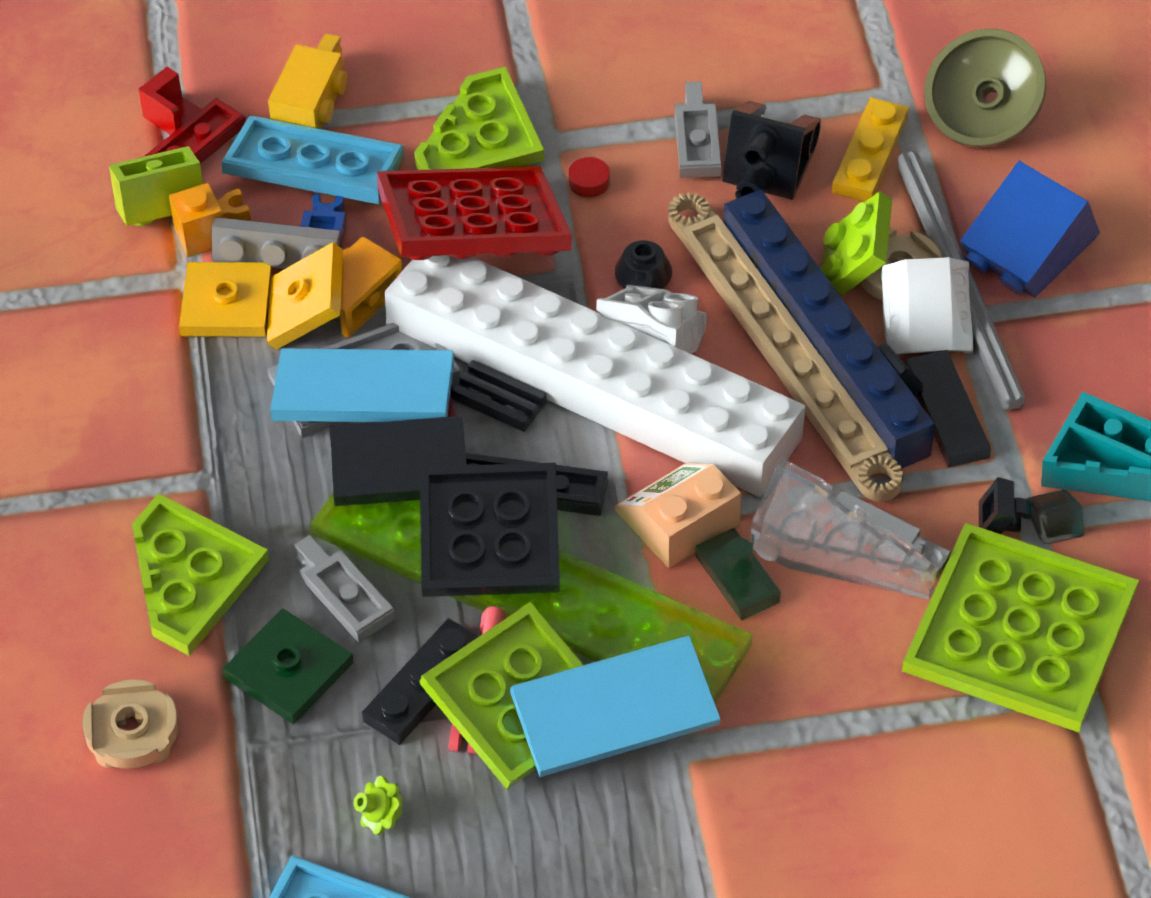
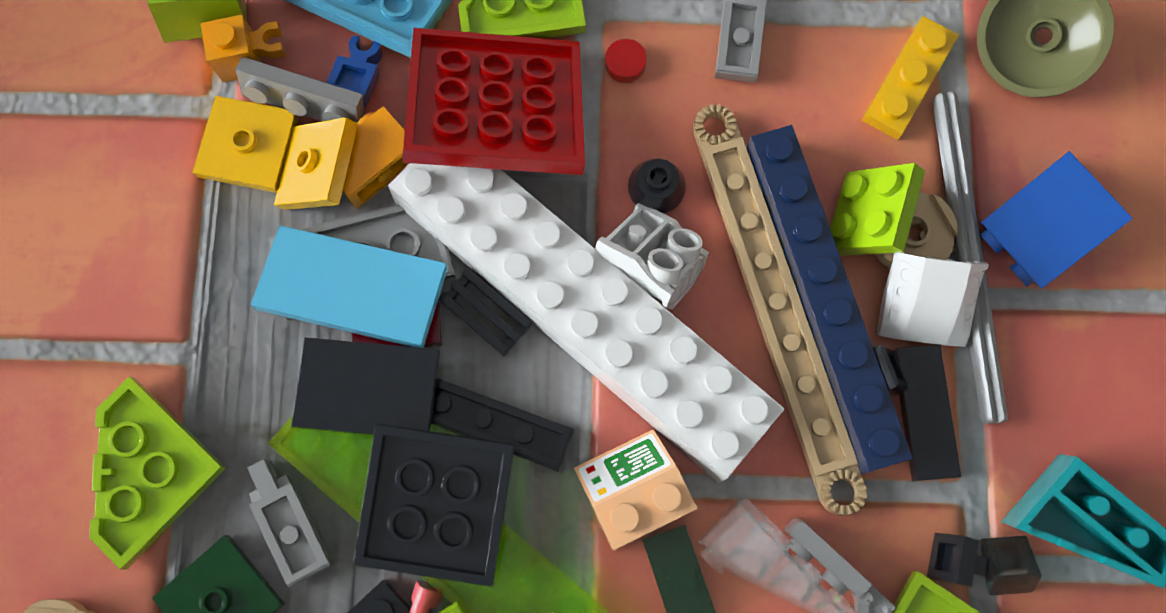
camera: 10 degrees right, 25 degrees up
black piece [722,101,821,200] -> none

